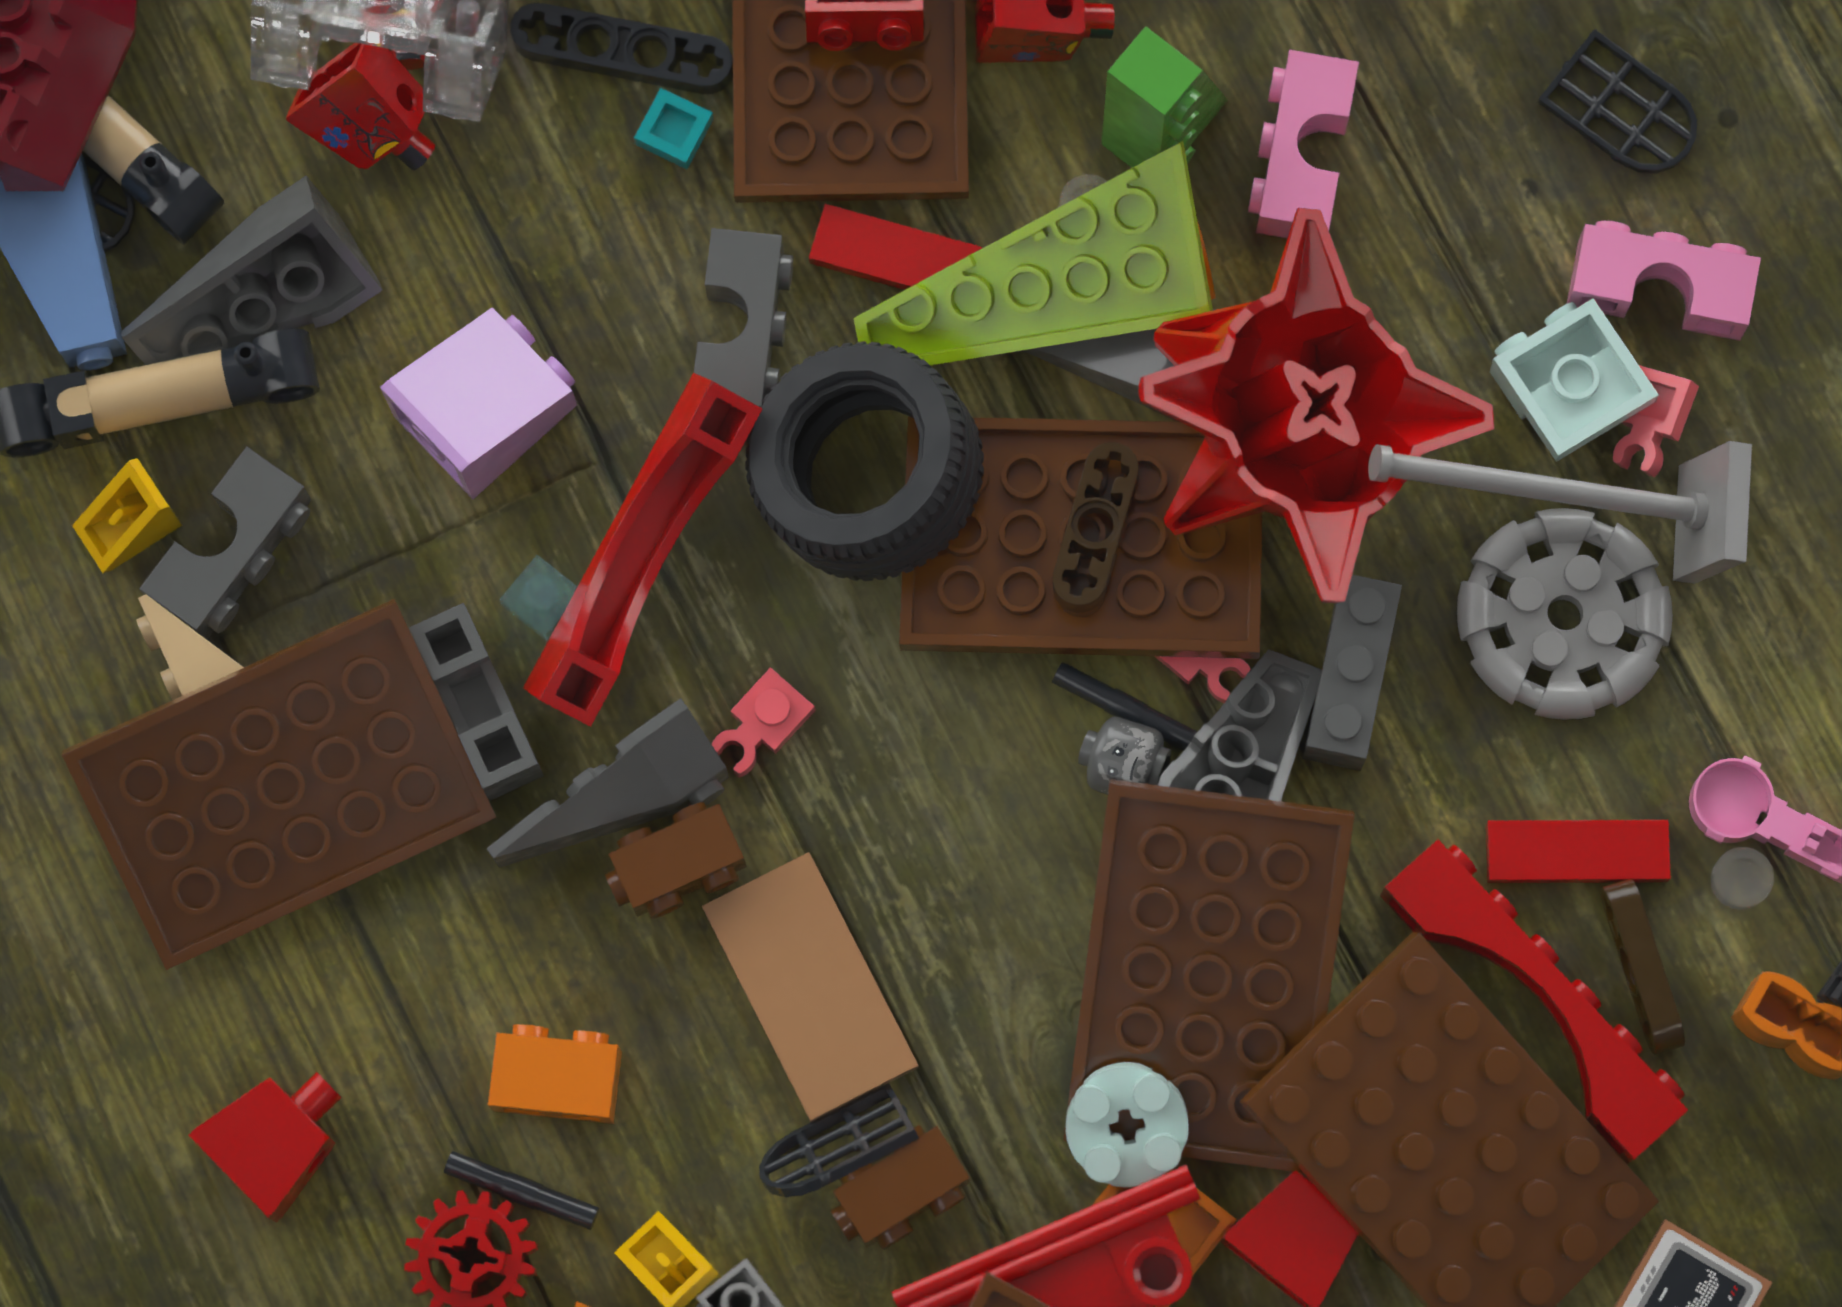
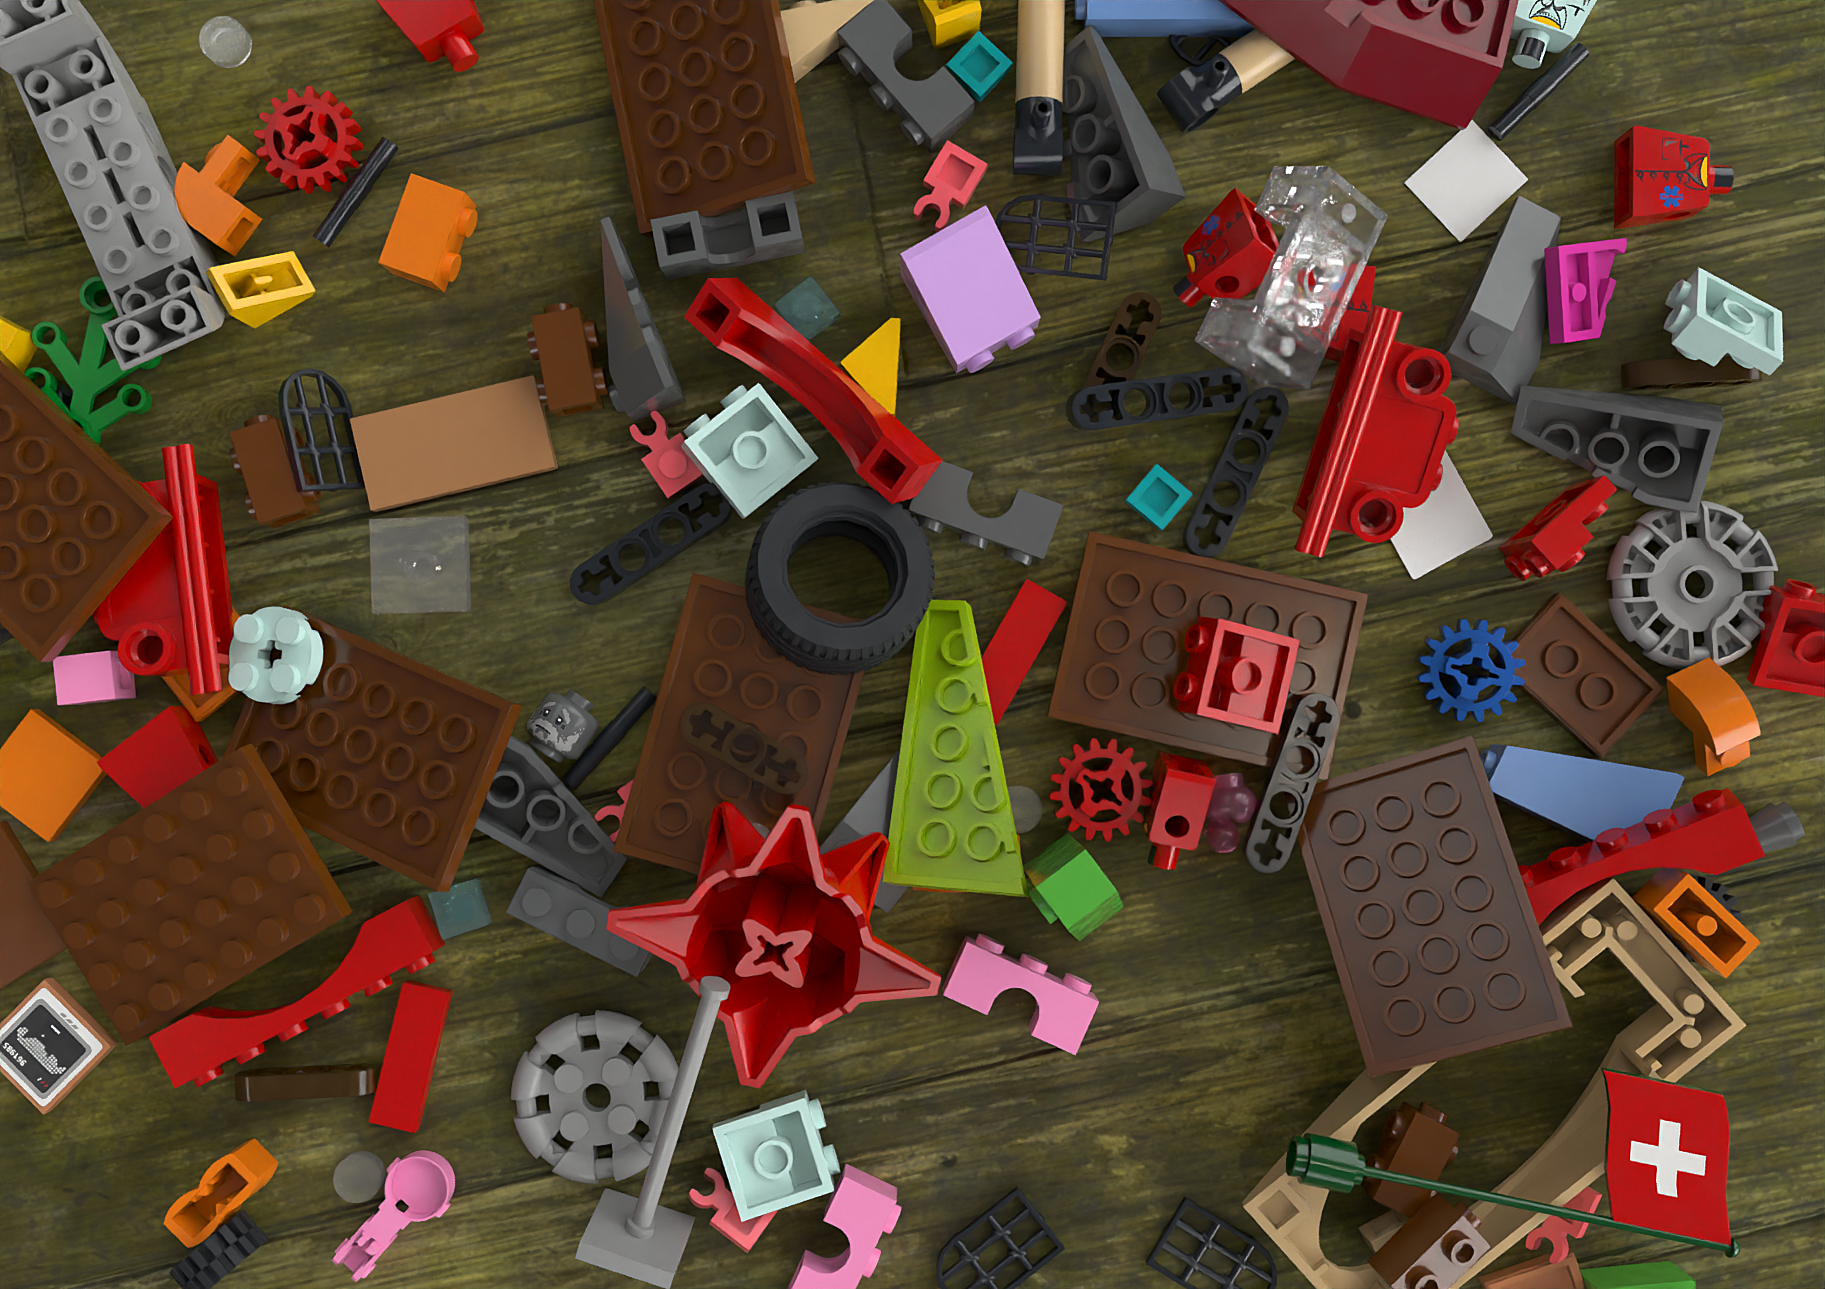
camera: 100 degrees right, 10 degrees up
none -> clear plate [369,516,471,615]
none -> clear light blue plate [428,878,492,940]
none -> black beam [570,483,733,605]
none -> light aqua plate [681,383,819,519]
none -> yellow slope [840,318,901,417]
none -> coral plate [914,140,988,232]
none -> teal plate [946,31,1013,103]
none -> black window [995,193,1117,281]
none -> red gear [1048,738,1153,842]
none -> black beam [1065,368,1248,431]
none -> dark brown beam [1079,292,1161,422]

